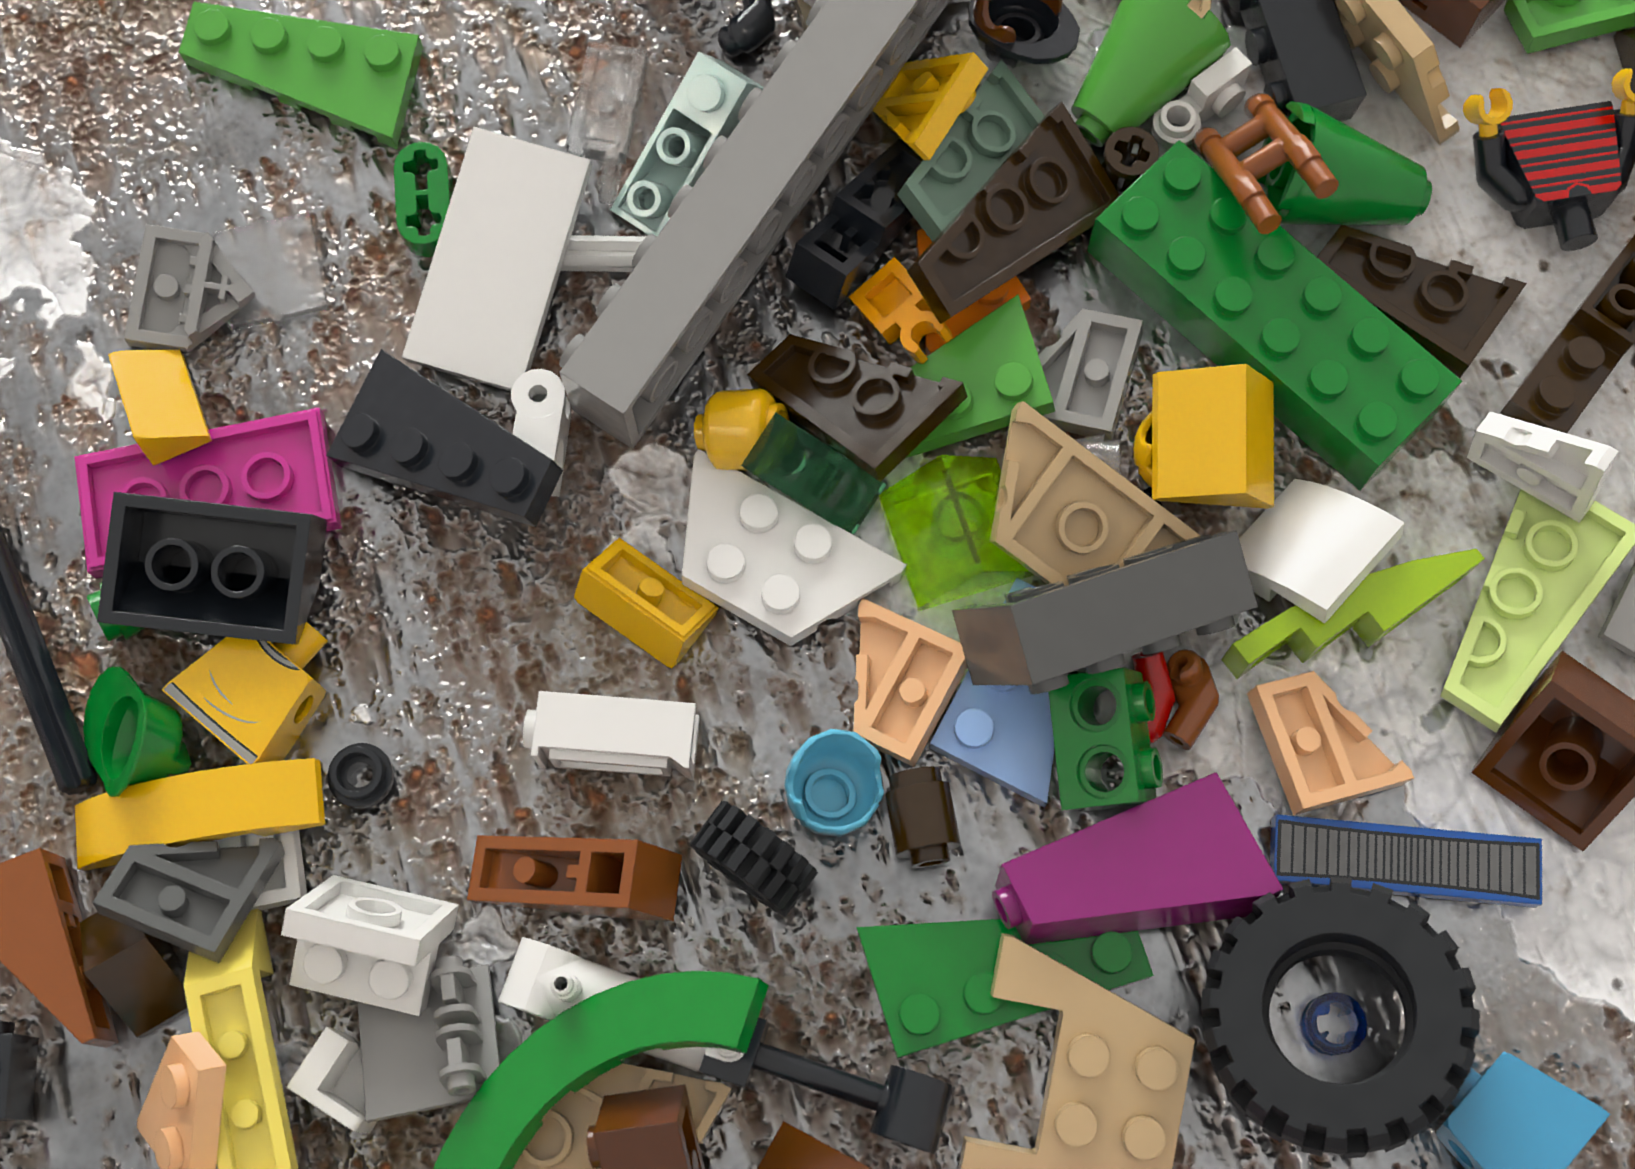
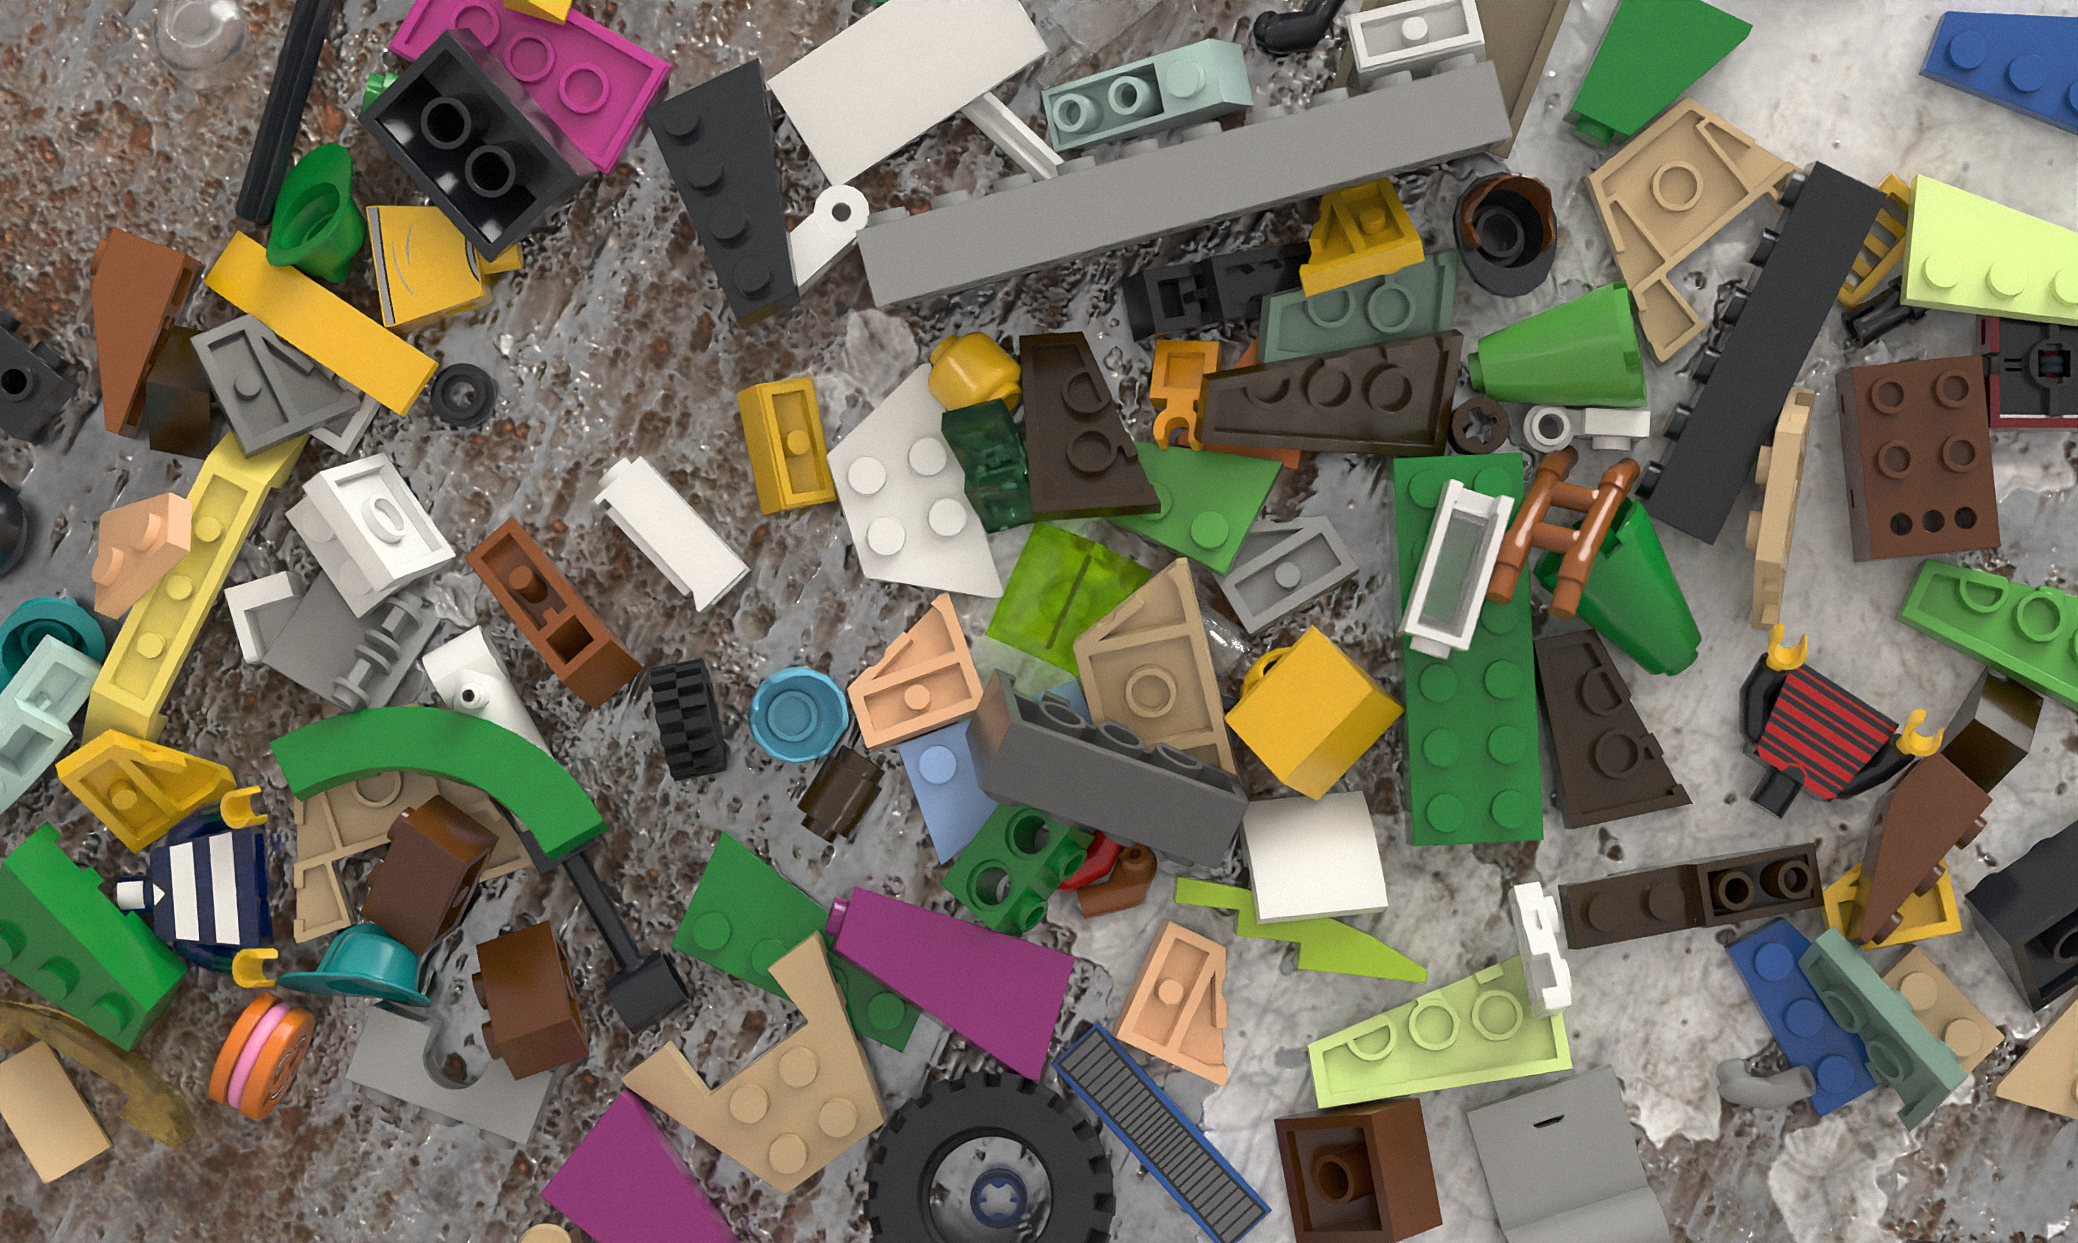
camera: 40 degrees right, 15 degrees up
none -> white window [1398,479,1514,660]

